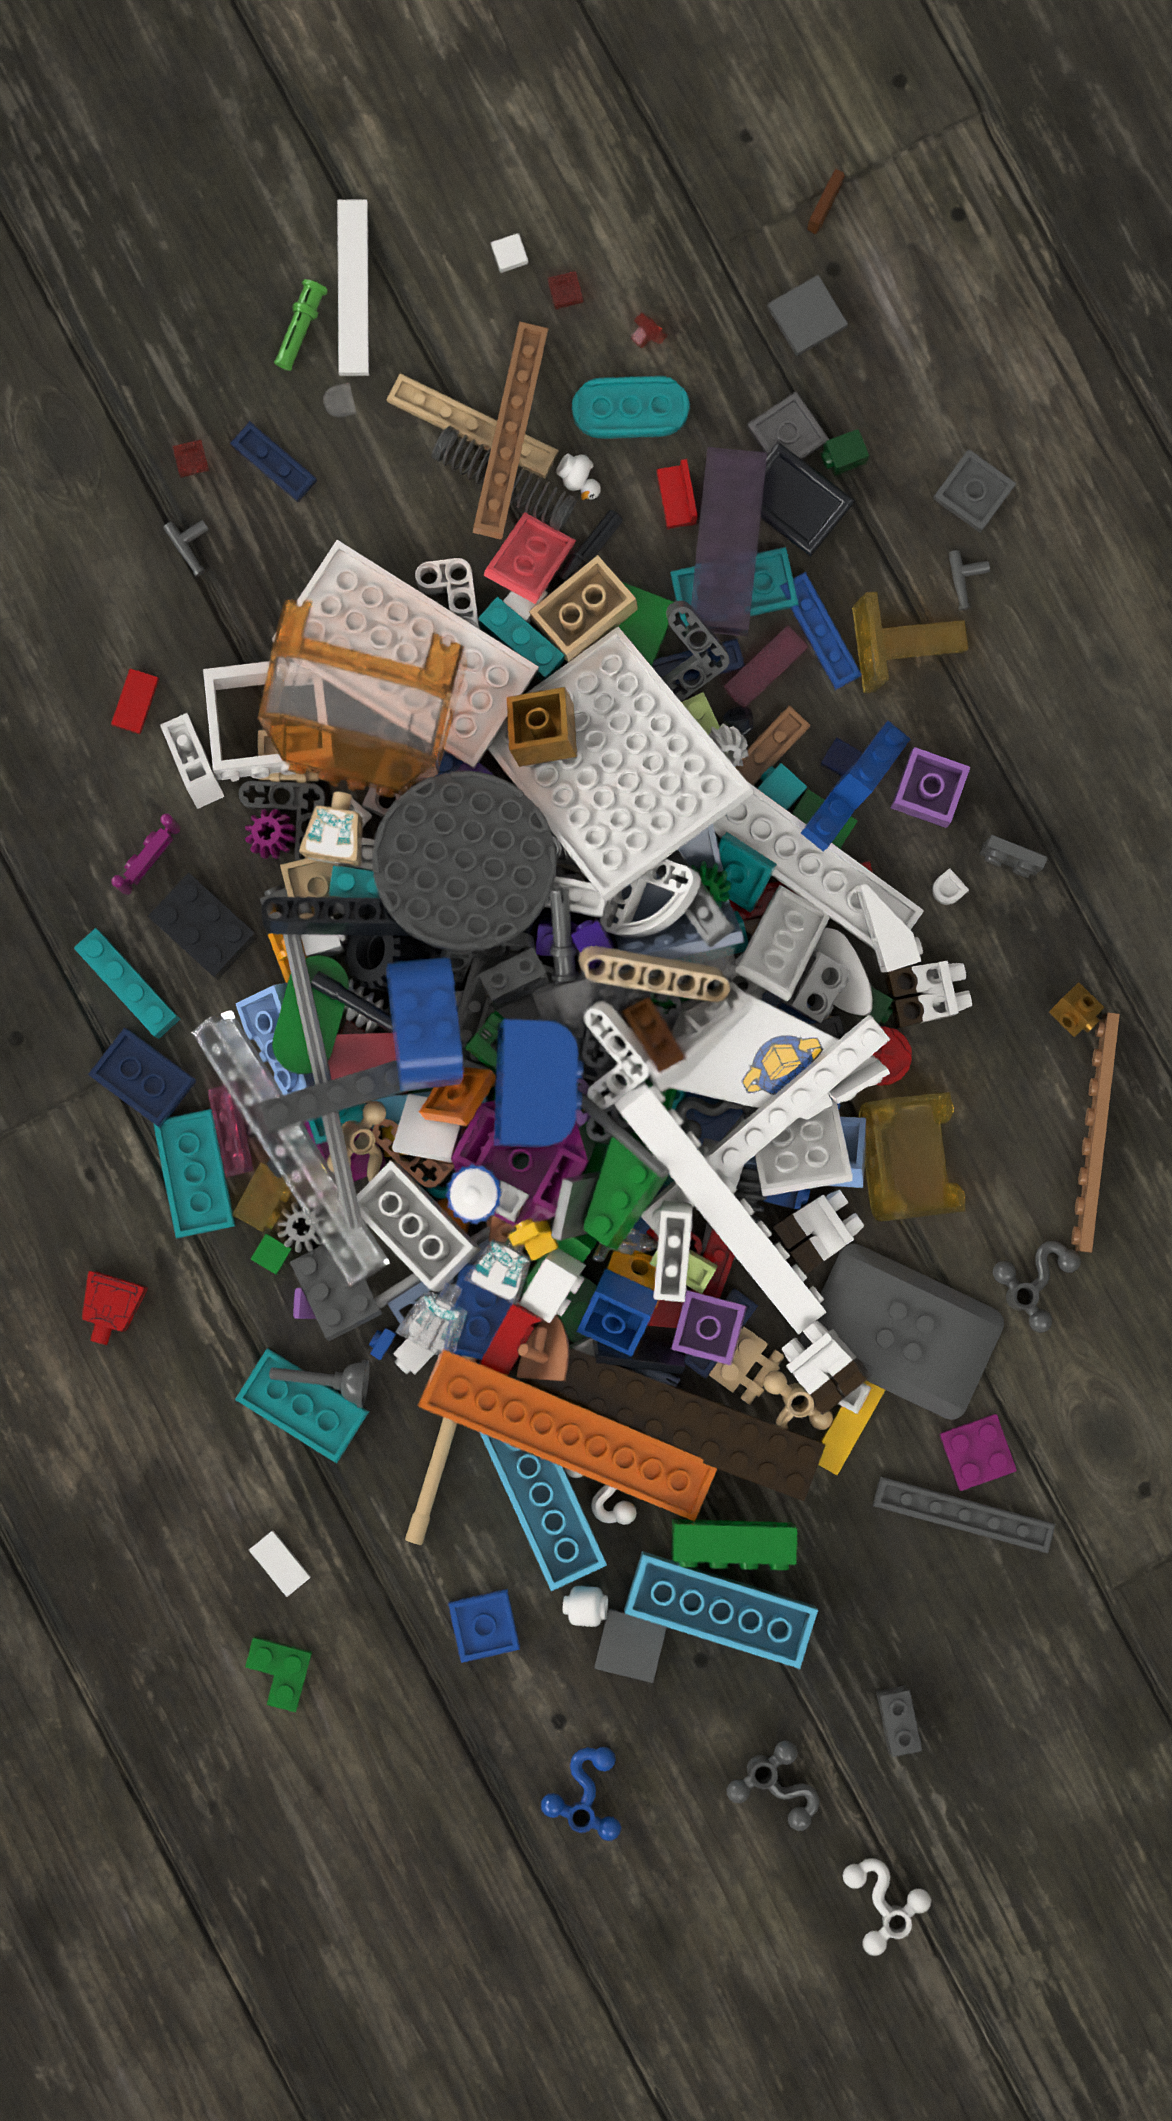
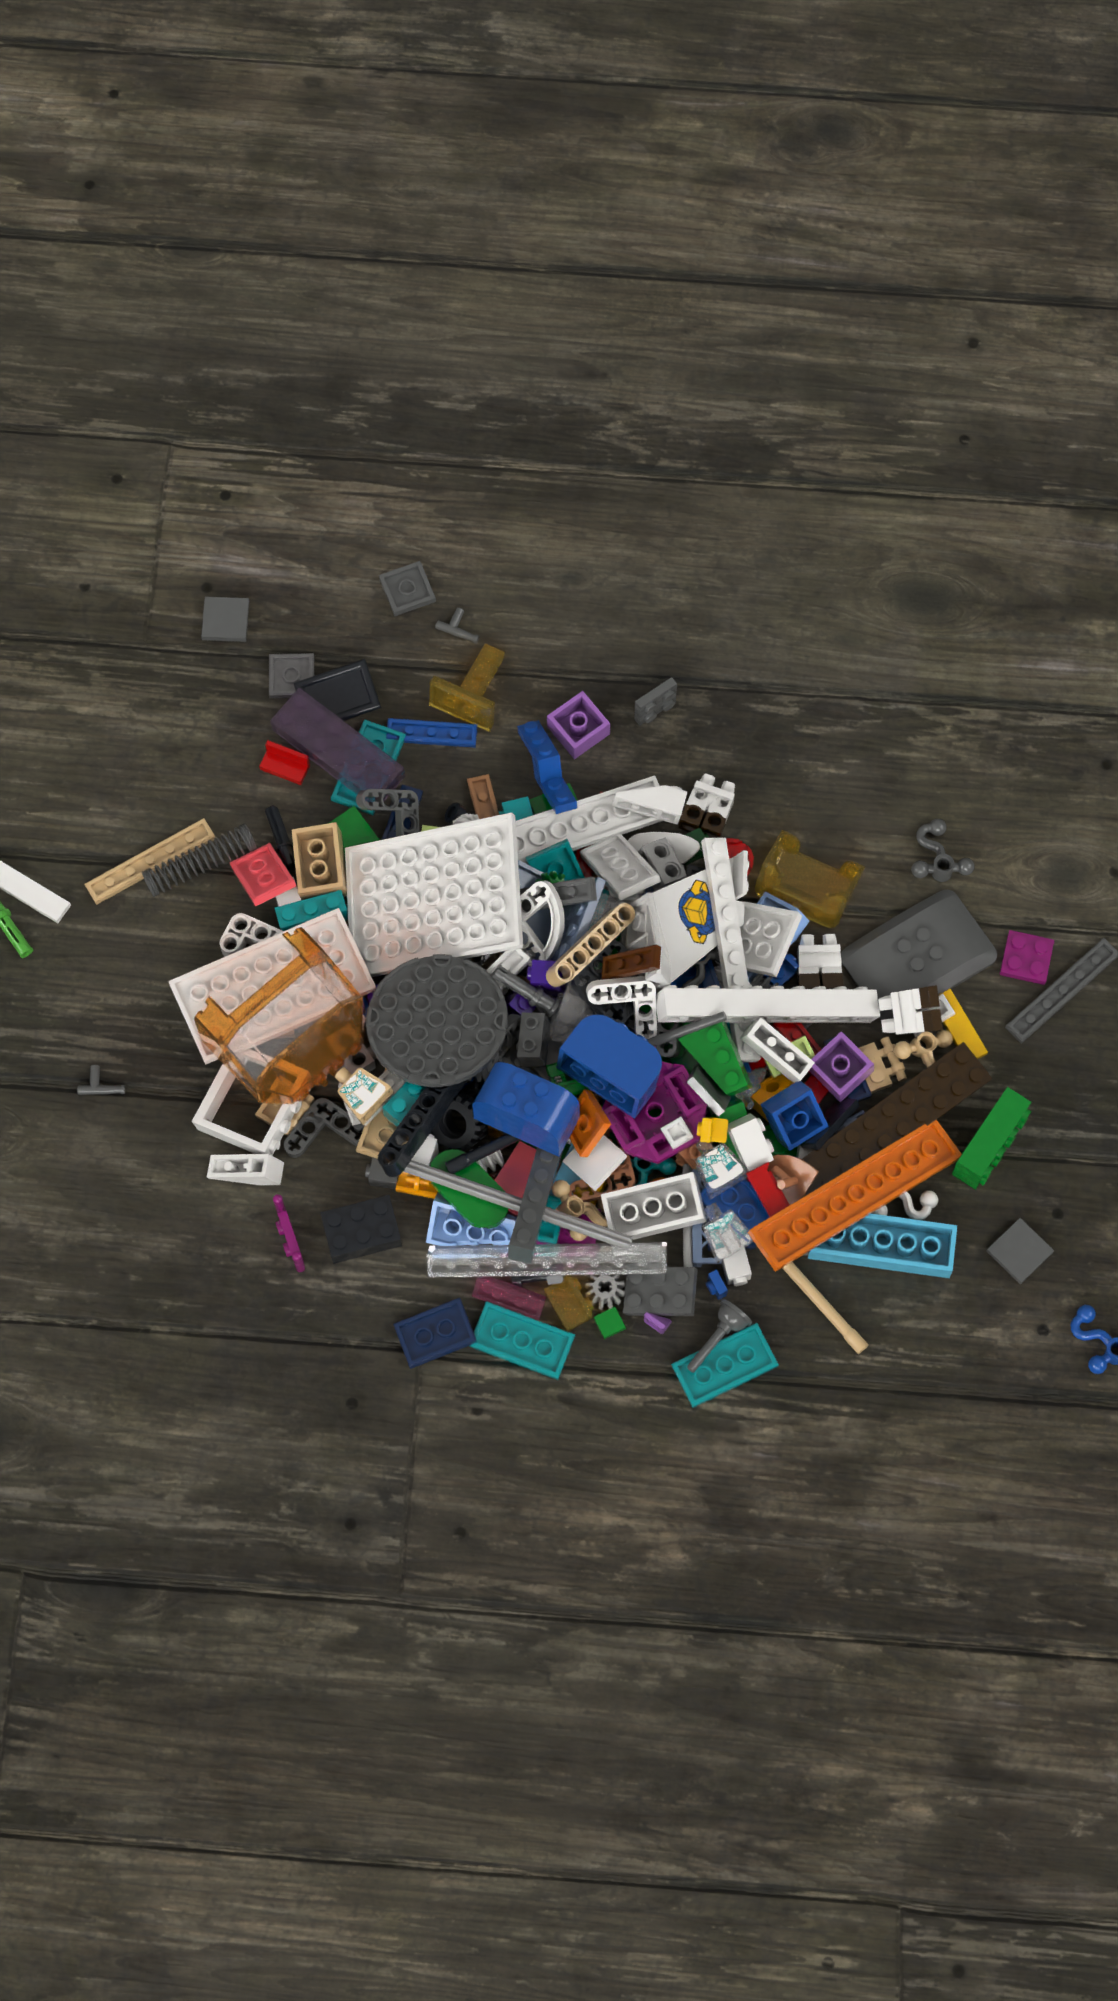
camera: 50 degrees left, 15 degrees down
teal brick [74,928,181,1039] -> none
red torso [82,1271,148,1345] -> none
red tile [111,668,159,735] -> none
clear red tile [172,439,210,478] -> none
dark blue tile [230,421,317,503] -> none
magenta gear [245,809,296,859] -> none
green plate [245,1636,312,1713] -> none
white tile [249,1530,311,1597] -> none
clear tile [324,383,357,417] -> none
white piece [445,1164,502,1224] -> none
blue tile [448,1589,520,1663] -> none
medium nougat plate [472,322,548,540] -> none
white tile [491,233,528,273] -> none
pearl gold brick [506,687,577,767] -> none
clear red tile [547,271,583,309] -> none
white animal [556,454,601,500] -> none
white head [563,1586,608,1627] -> none
teal tile [572,376,690,439] -> none
medium azure brick [624,1551,818,1669] -> none
clear red tile [631,312,668,348] -> none
clear pink plate [724,626,808,708] -> none
reddish brown tile [807,169,845,234] -> none
dark green brick [821,429,869,476] -> none
clear blue tile [821,737,862,777] -> none
white tile [932,868,969,905] -> none
pearl gold brick [1049,982,1105,1037] -> none
medium nougat plate [1071,1013,1120,1253] -> none

